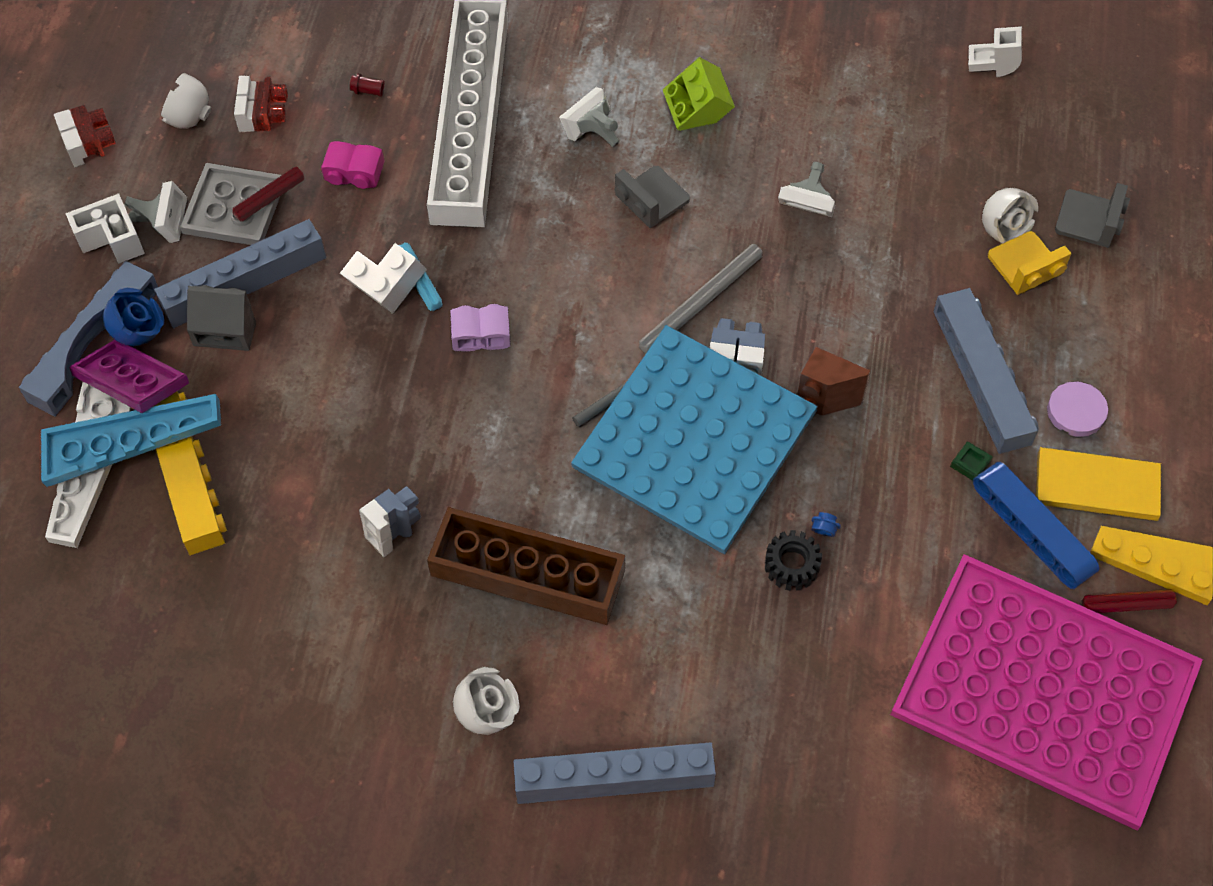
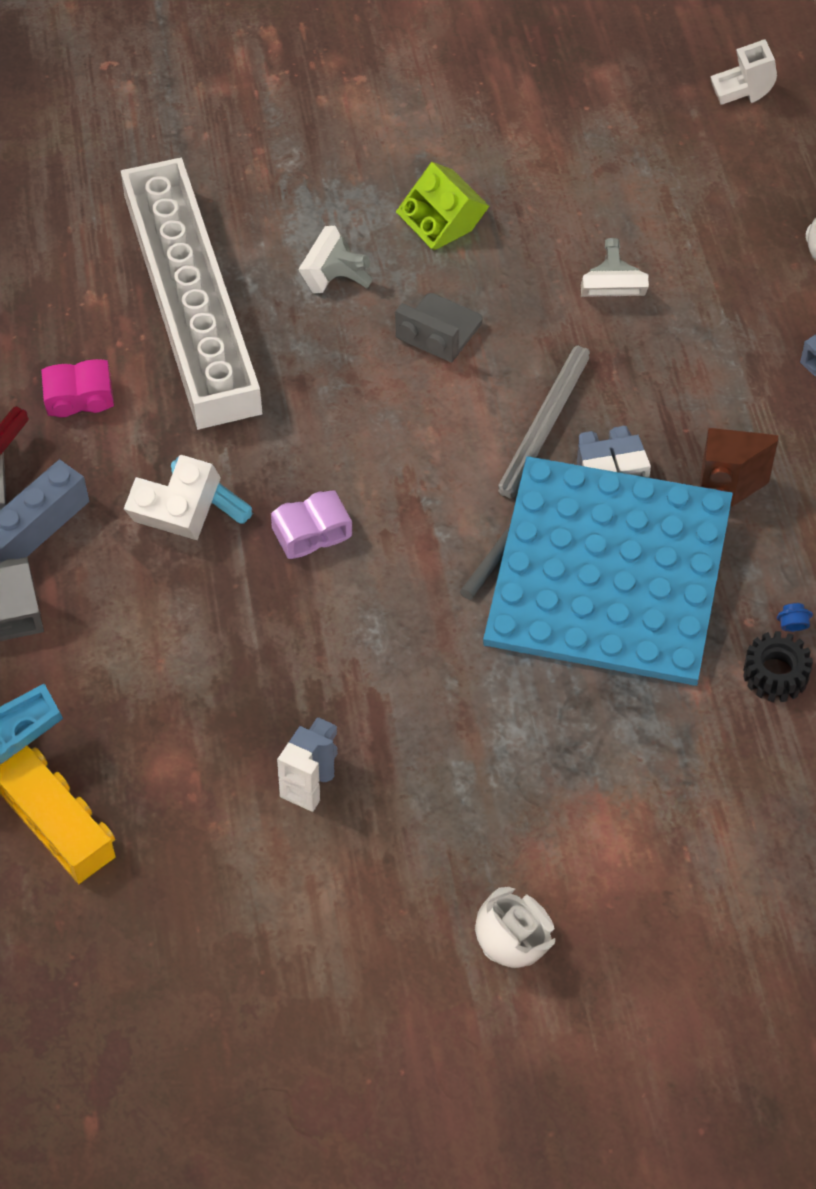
camera: 20 degrees left, 5 degrees down
dark red pin [350,73,385,97] -> none
reddish brown brick [427,507,625,625] -> none
sand blue brick [514,742,716,804] -> none

